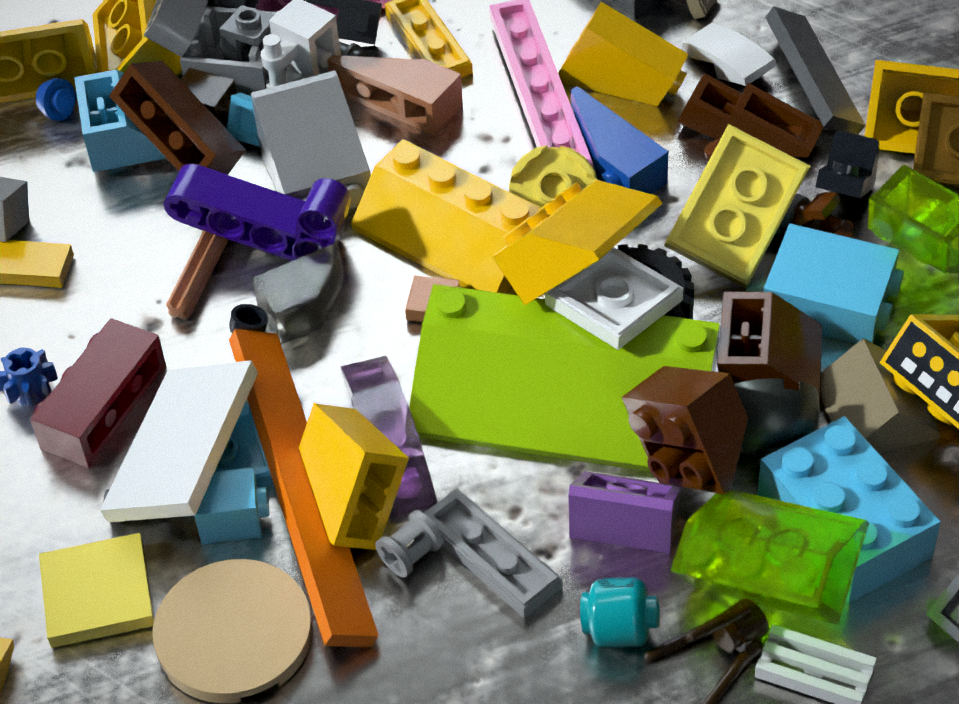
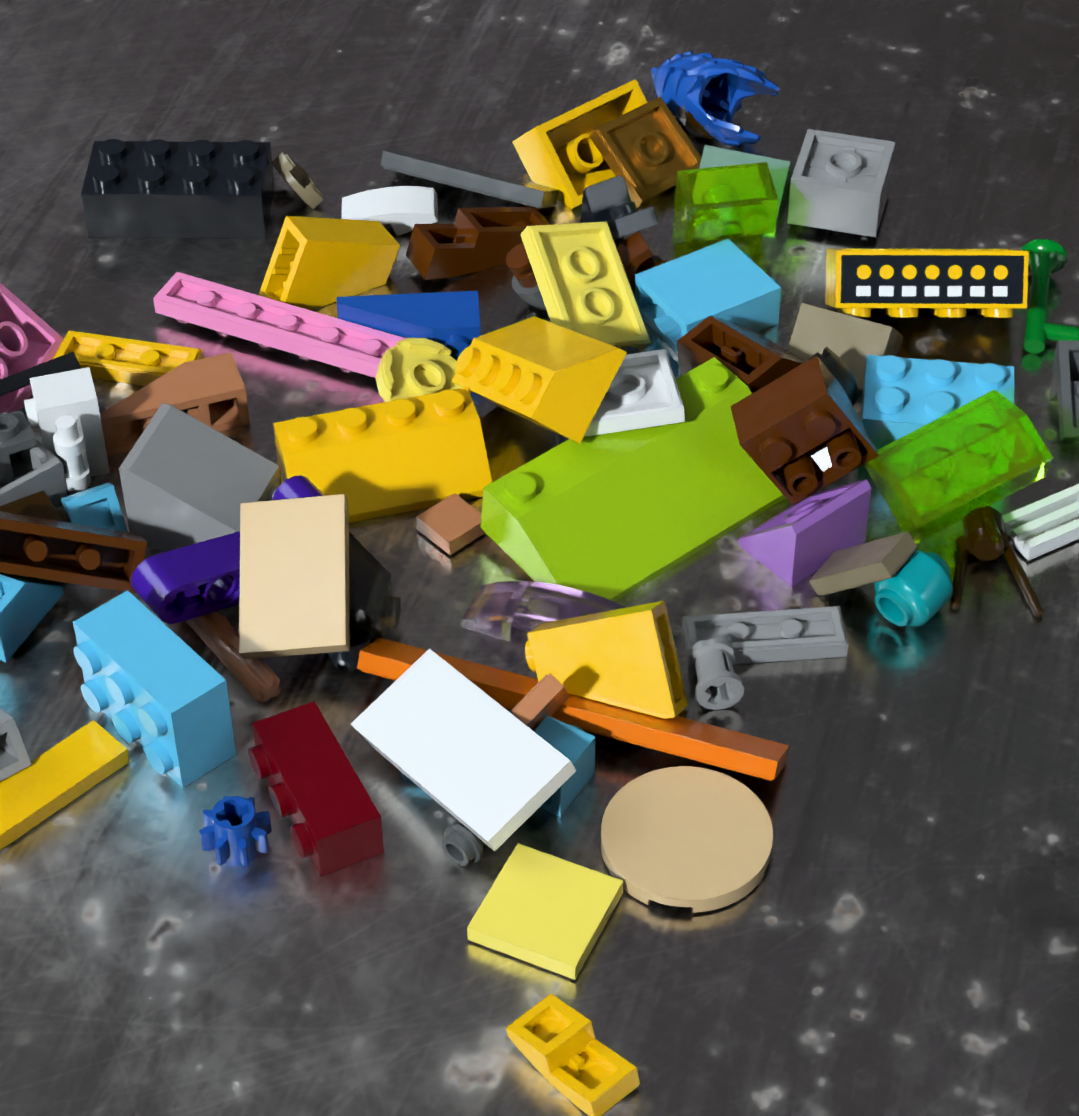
camera: 55 degrees left, 5 degrees down
none -> medium azure brick [73,590,237,788]
none -> tan tile [239,494,350,660]
none -> nougat tile [511,673,570,731]
none -> dark tan tile [809,531,917,596]

